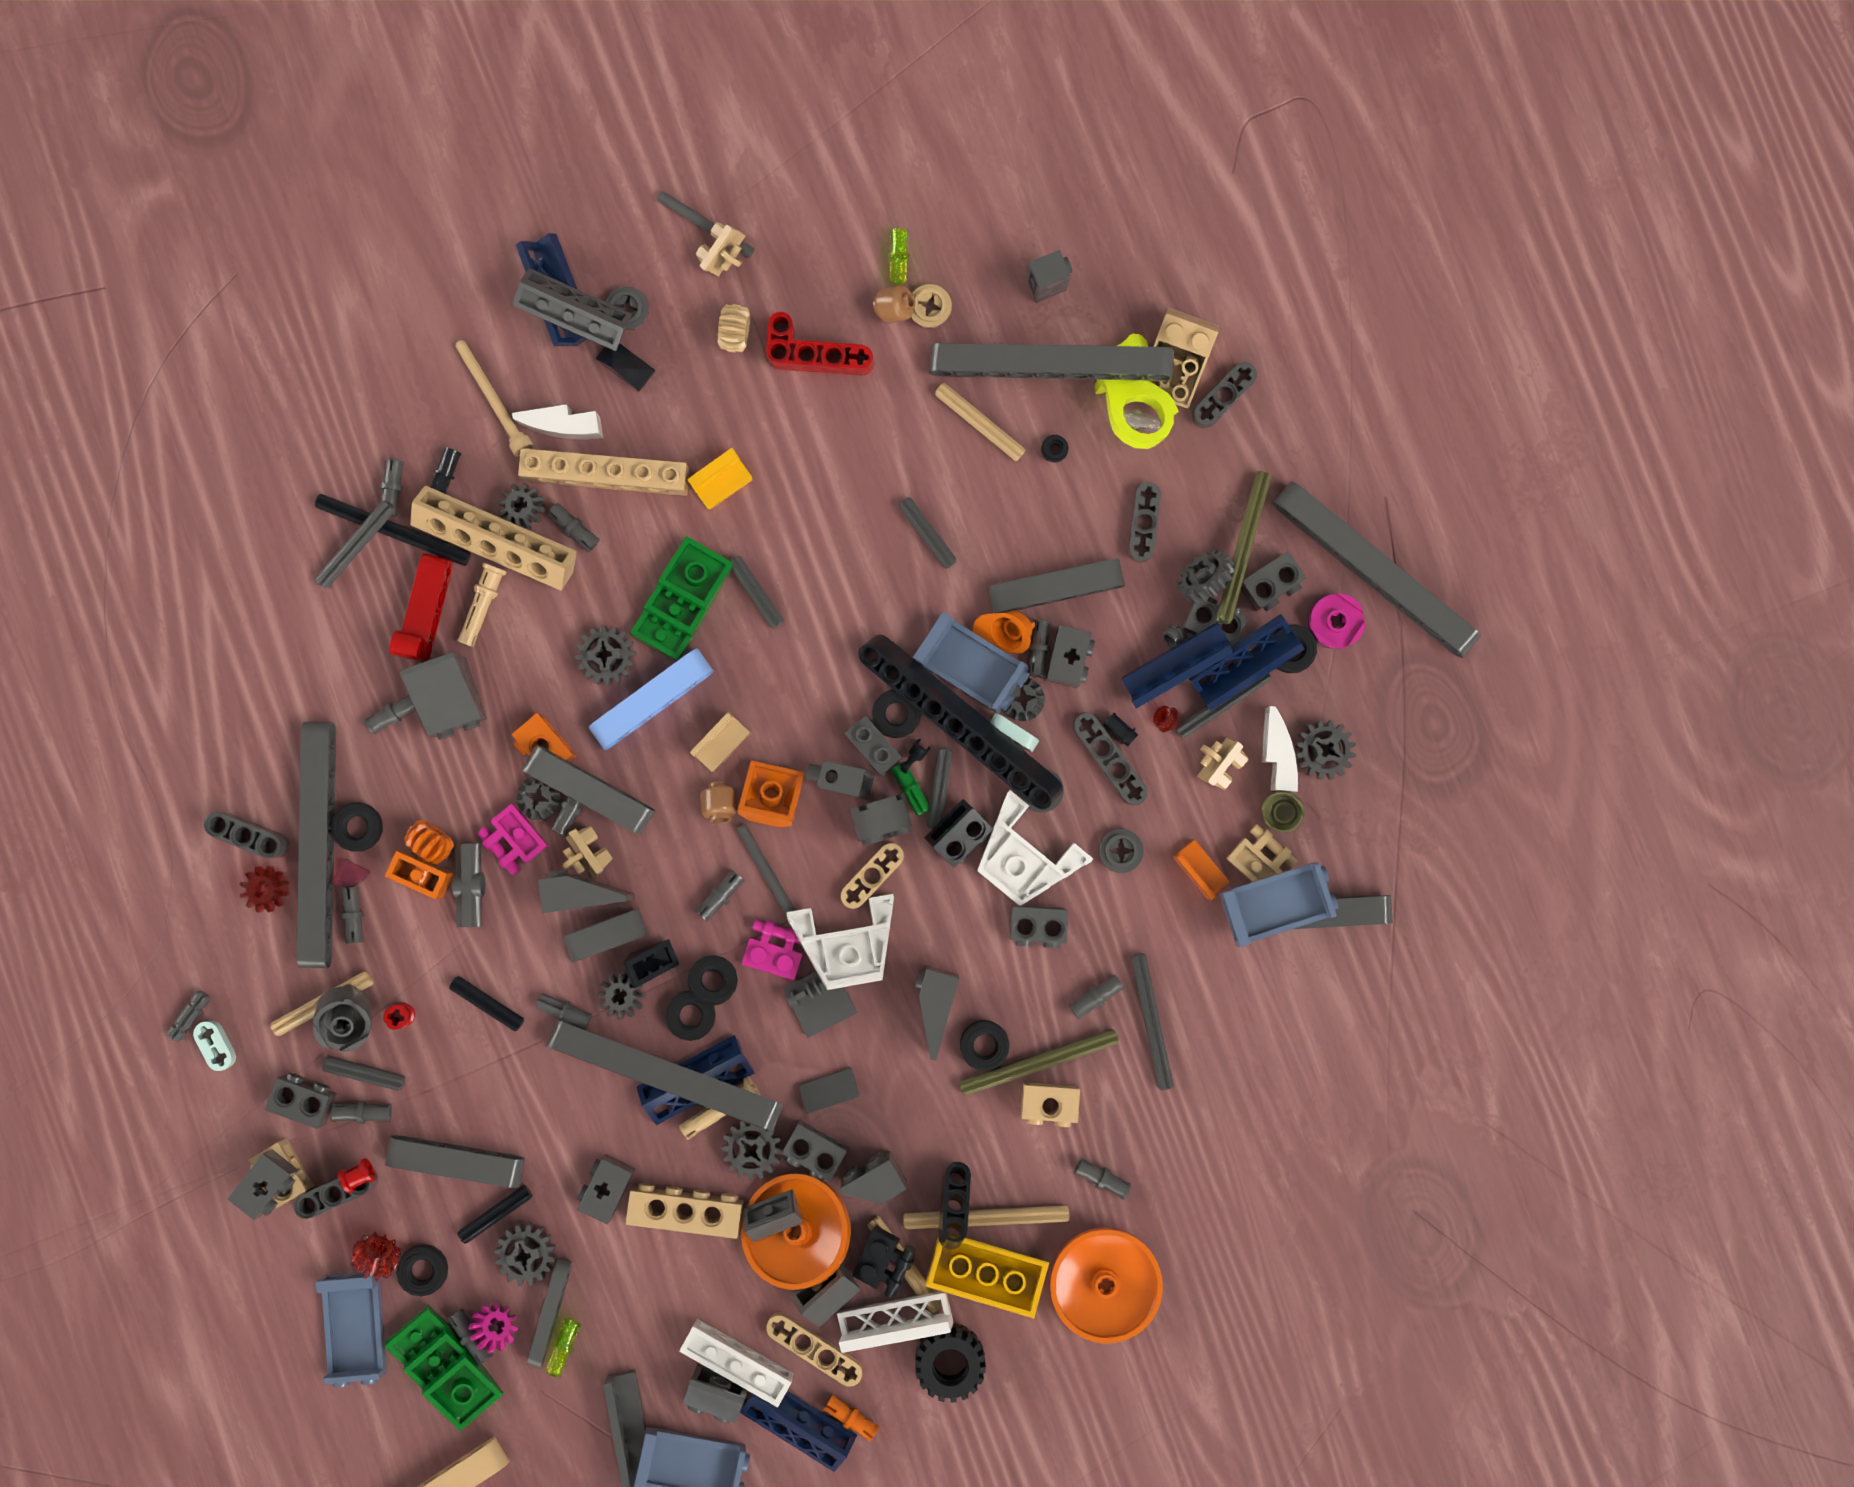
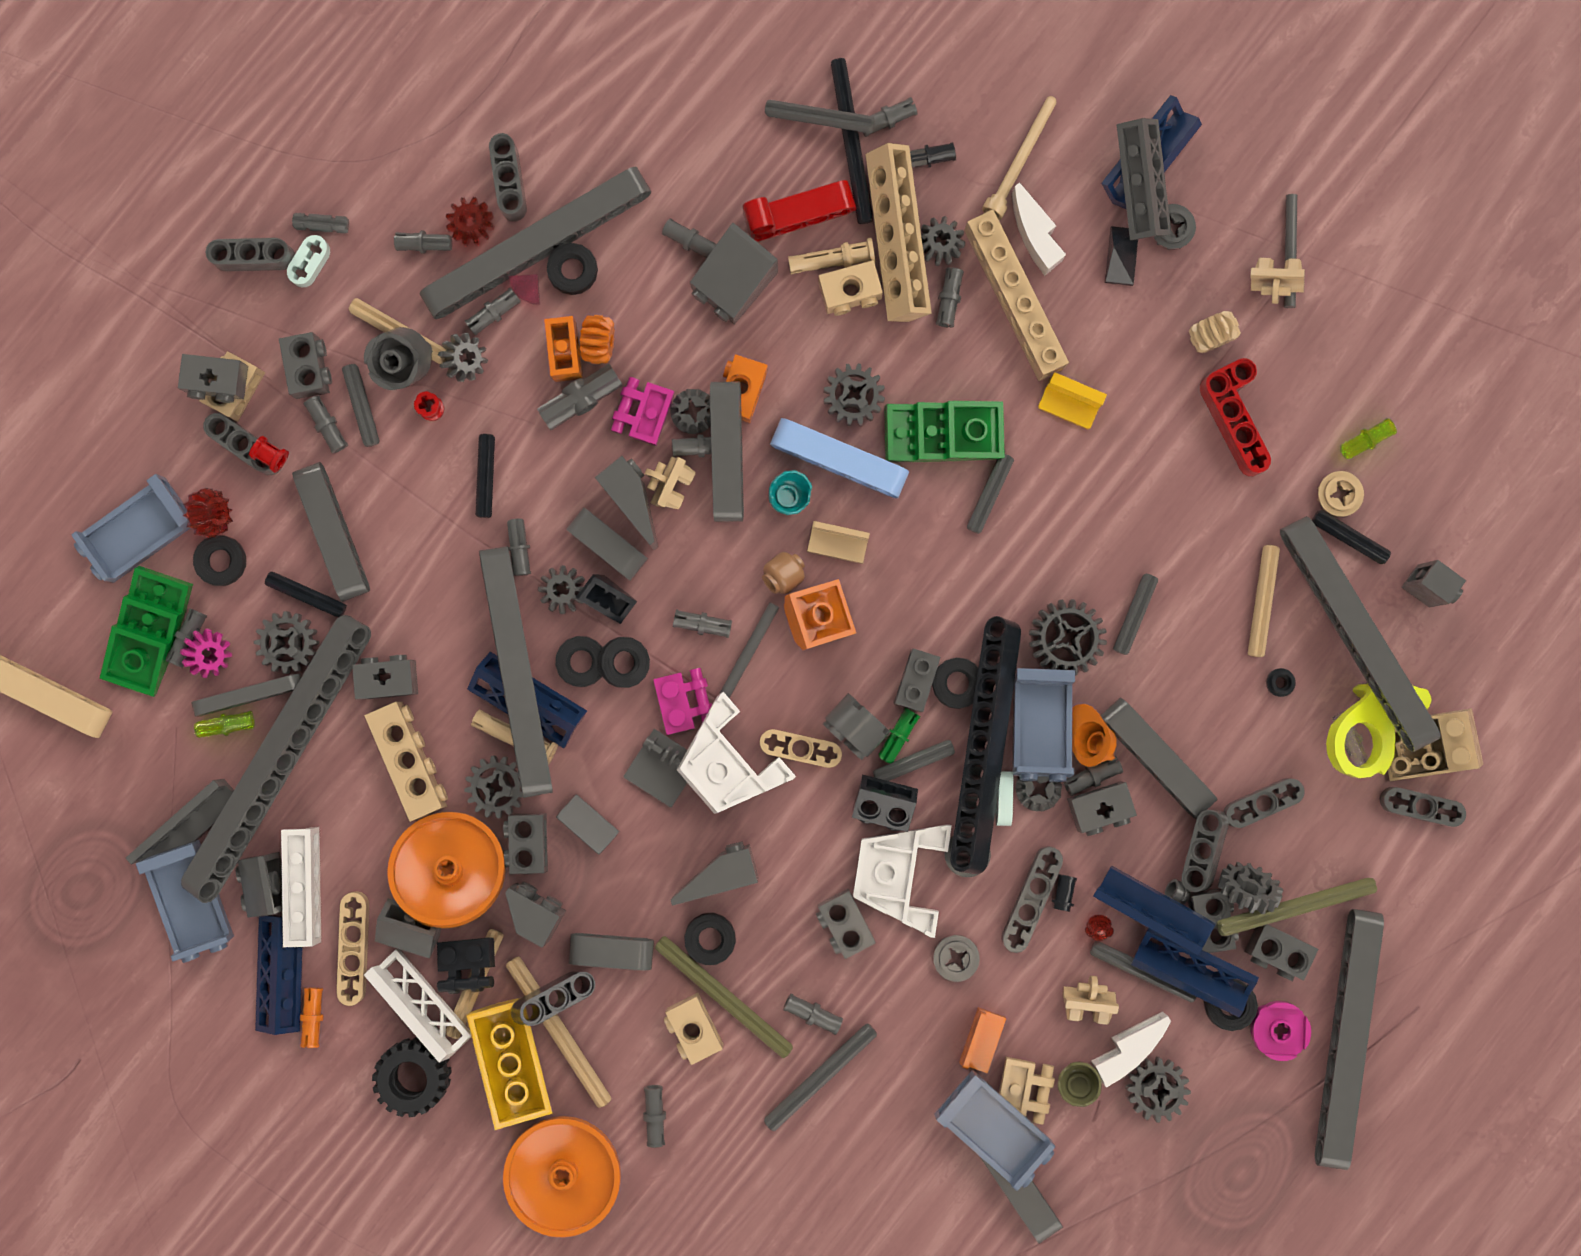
camera: 60 degrees right, 0 degrees up
dark grey slope [742,1189,803,1241] -> none
dark grey torso [806,761,875,800] -> none
medium nougat head [873,285,916,323] -> none
black hand [900,739,930,772] -> none
none -> dark grey beam [181,615,371,903]
none -> dark grey beam [205,238,295,272]
none -> dark grey axle [394,230,453,254]
none -> dark grey gear [437,333,488,382]
none -> dark grey beam [568,933,654,970]
none -> teal hair [768,470,812,516]
none -> tan brick [818,260,883,316]
none -> dark grey gear [1029,599,1107,676]
none -> dark grey beam [1181,810,1229,892]
none -> black axle [1312,510,1391,564]

